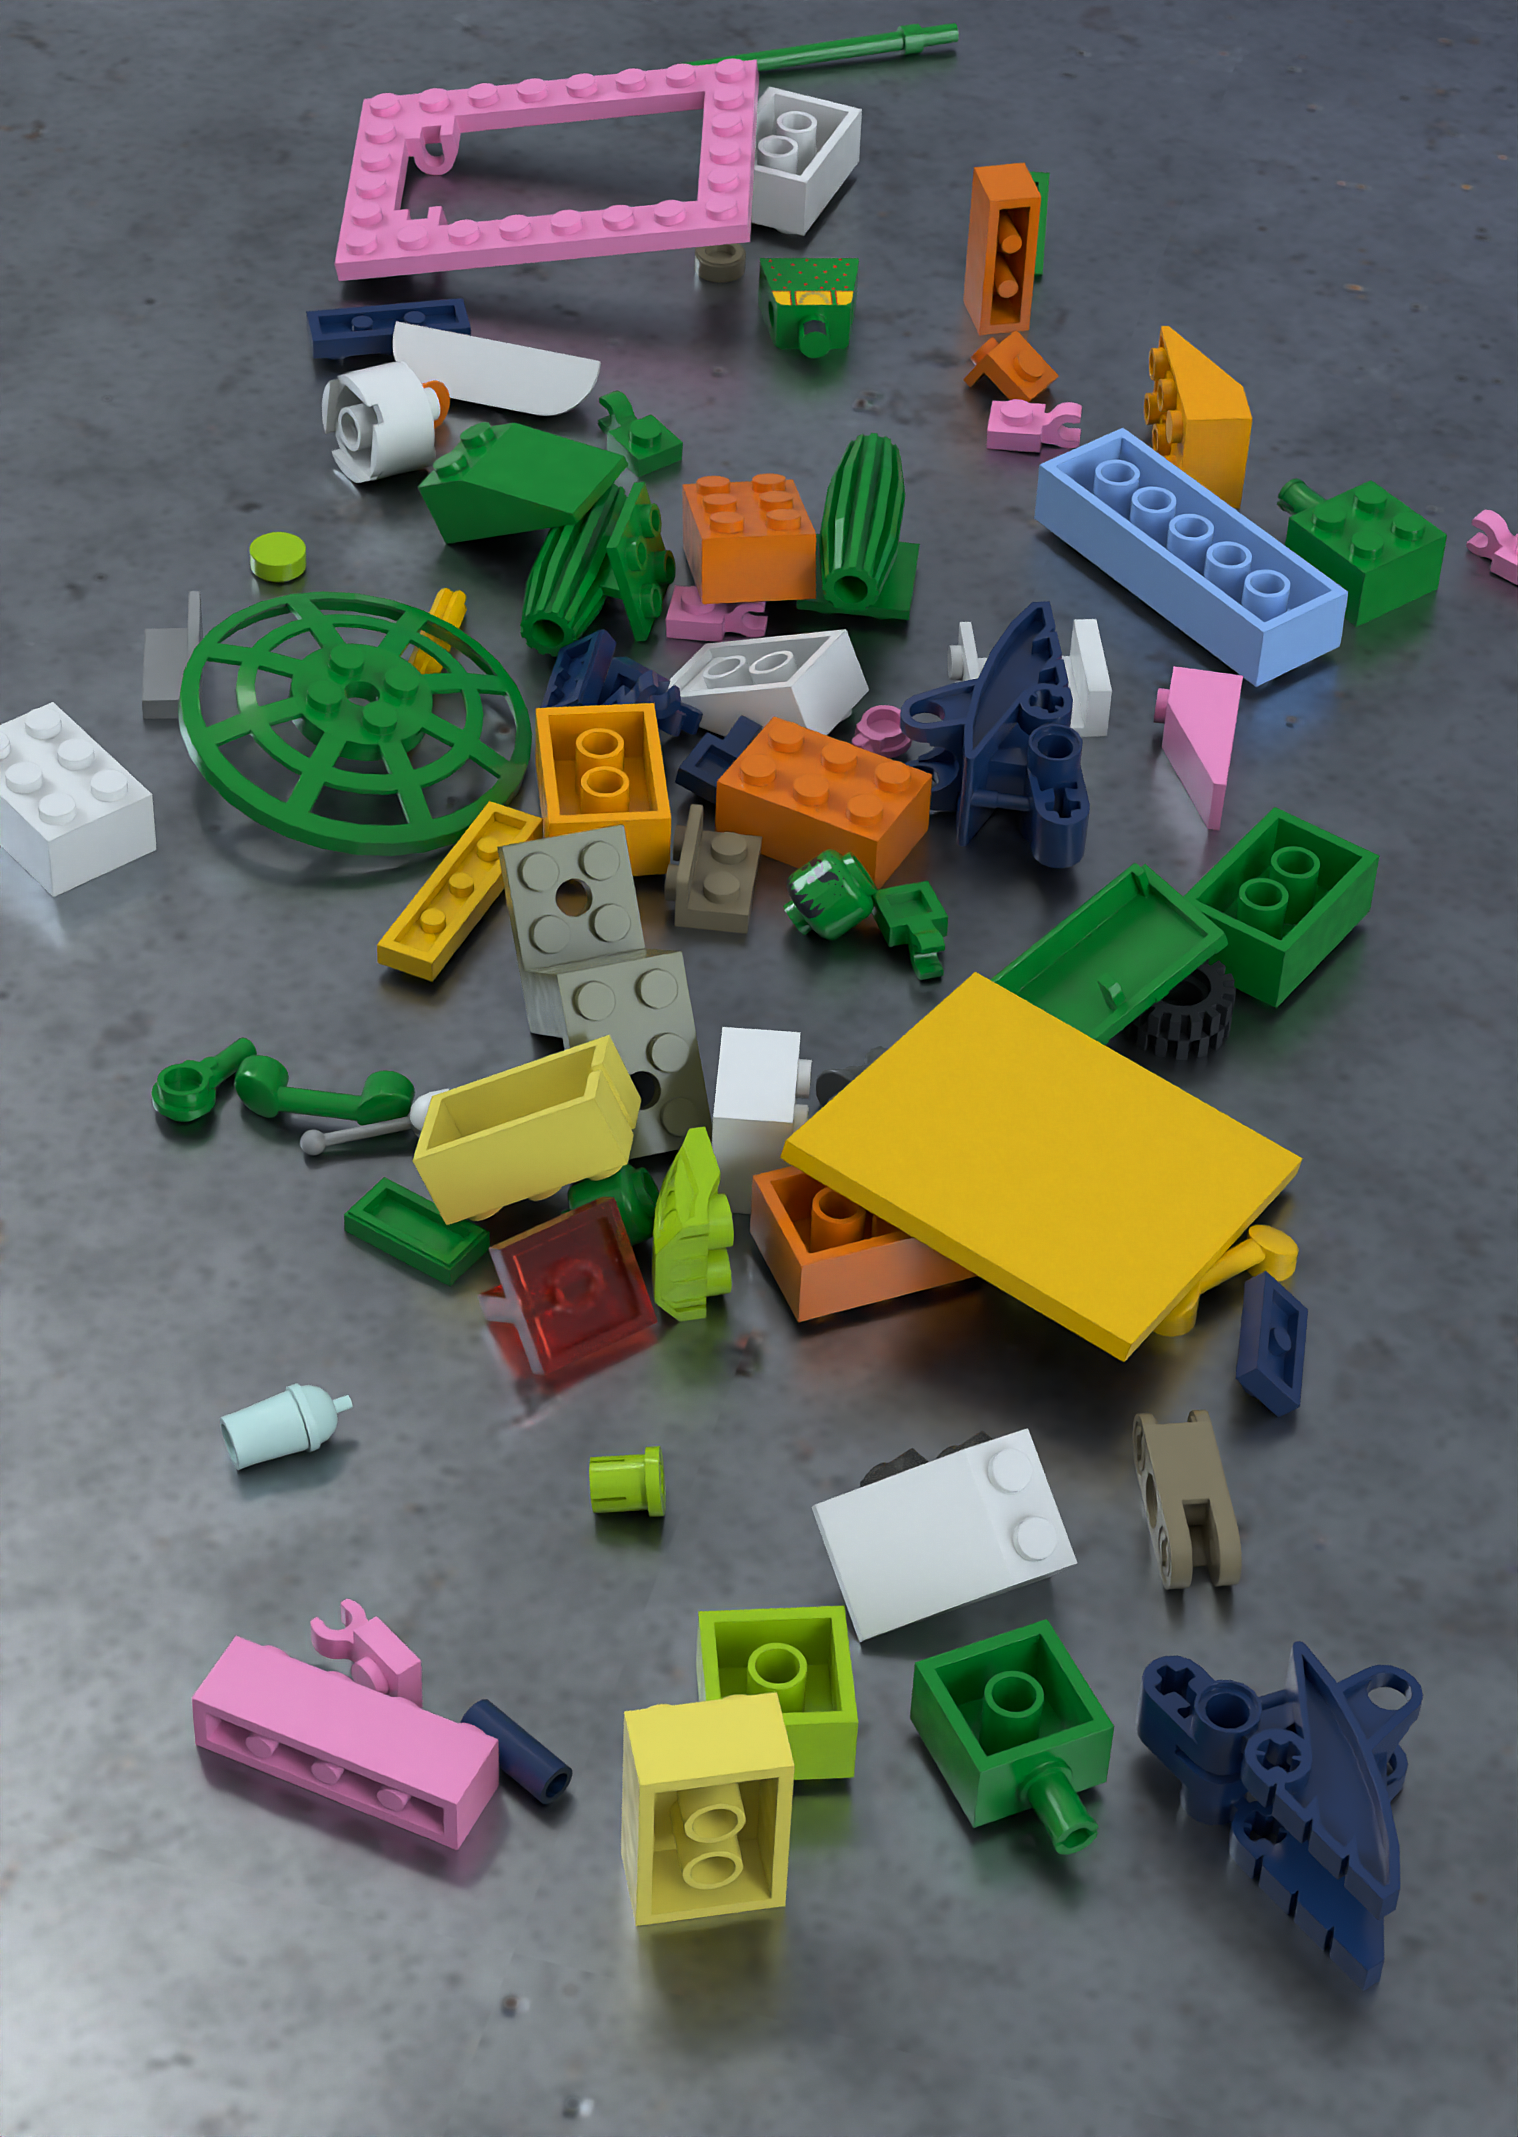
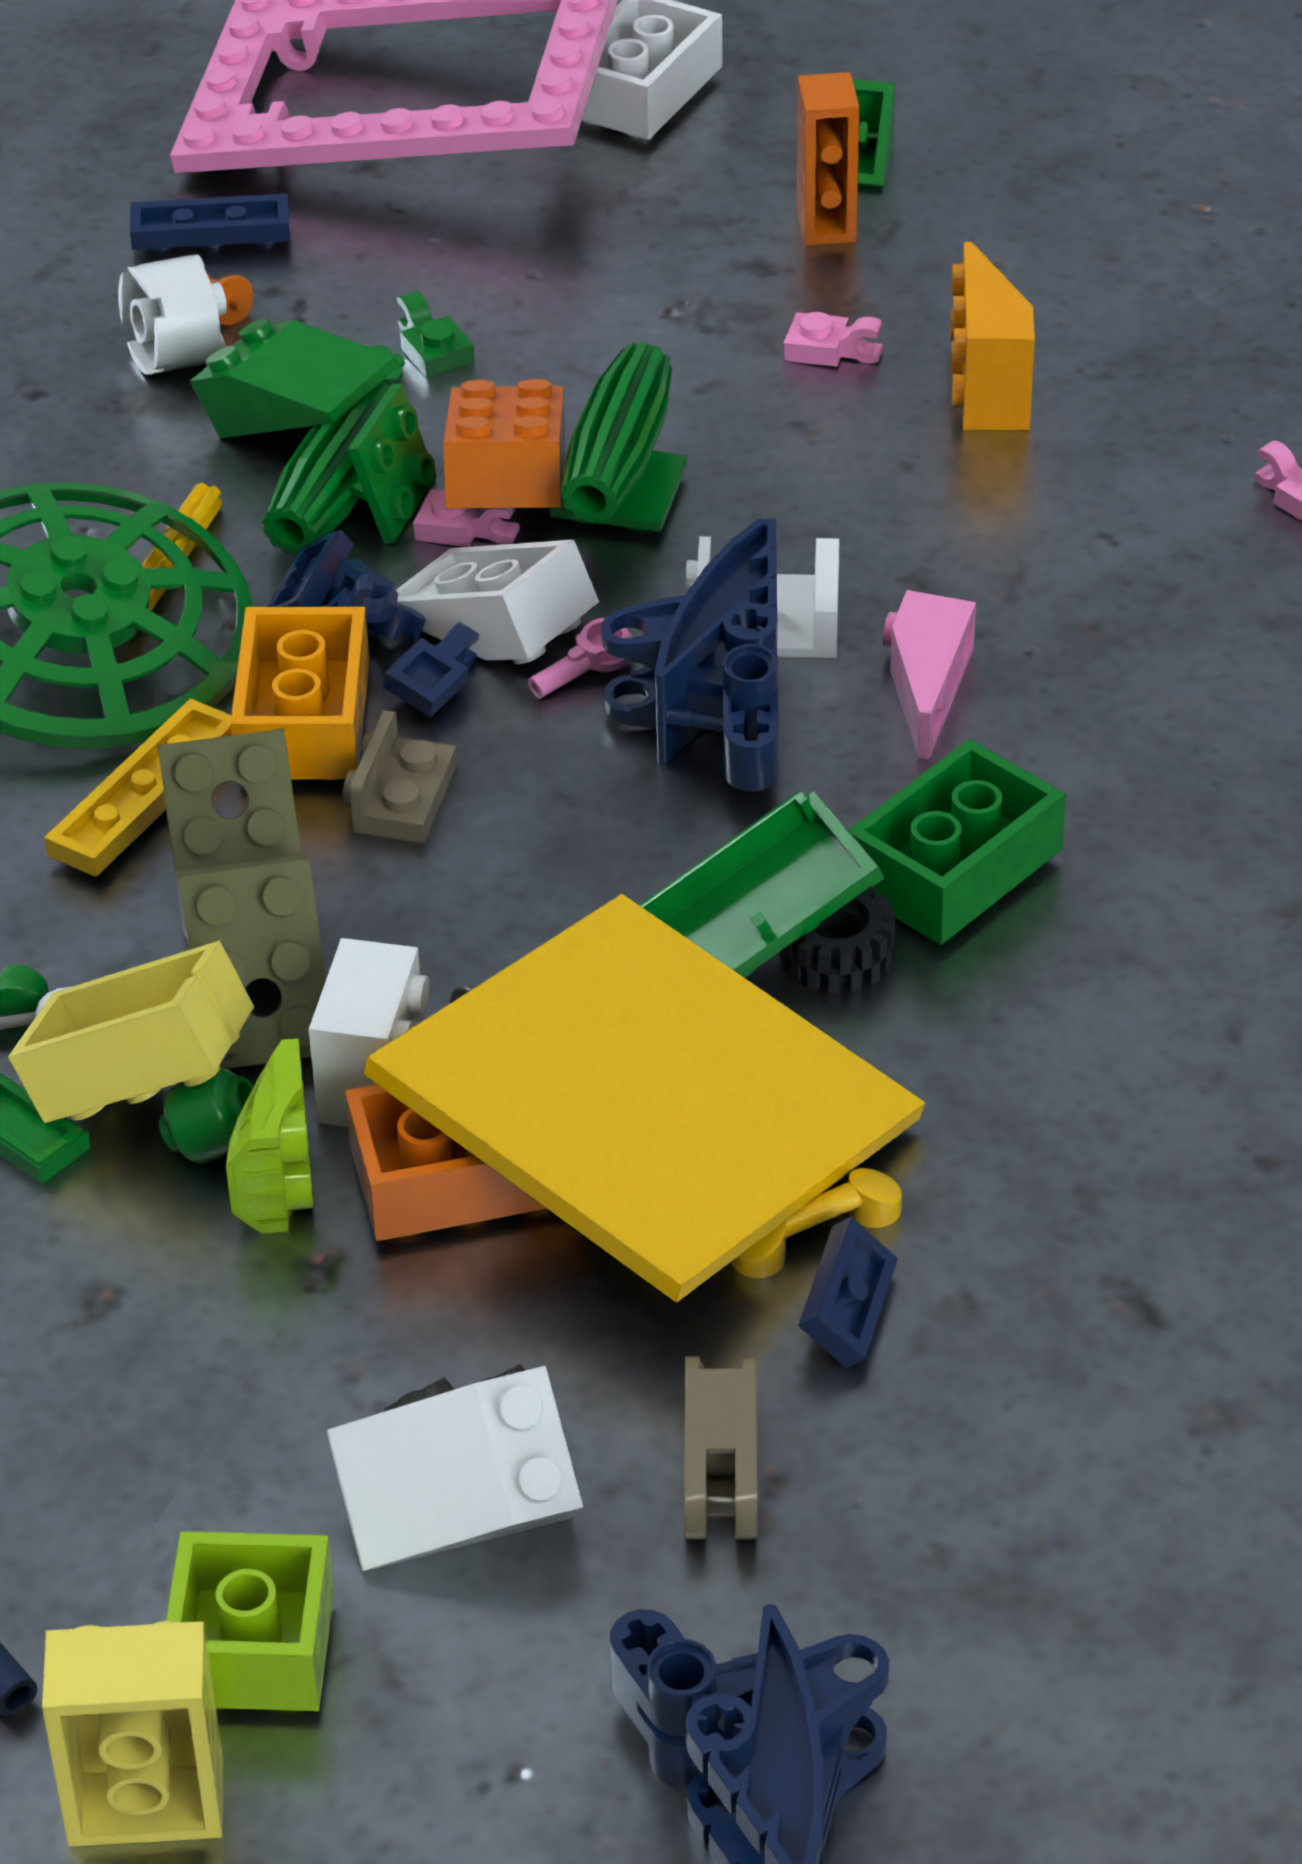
camera: 10 degrees right, 0 degrees up
lime tile [249,532,306,582] -> none
white brick [393,321,601,416] -> none
clear red bracket [477,1196,658,1375] -> none
lime bush [589,1446,666,1517] -> none
dark tan tile [694,243,746,283] -> none
orange brick [715,716,933,890] -> none
green torso [758,258,859,358] -> none
green head [783,849,878,941] -> none
green plate [871,881,948,980] -> none
green brick [910,1619,1114,1855] -> none
orange bracket [963,330,1059,403] -> none
light blue brick [1034,428,1348,687] -> none
green brick [1277,478,1447,627] -> none

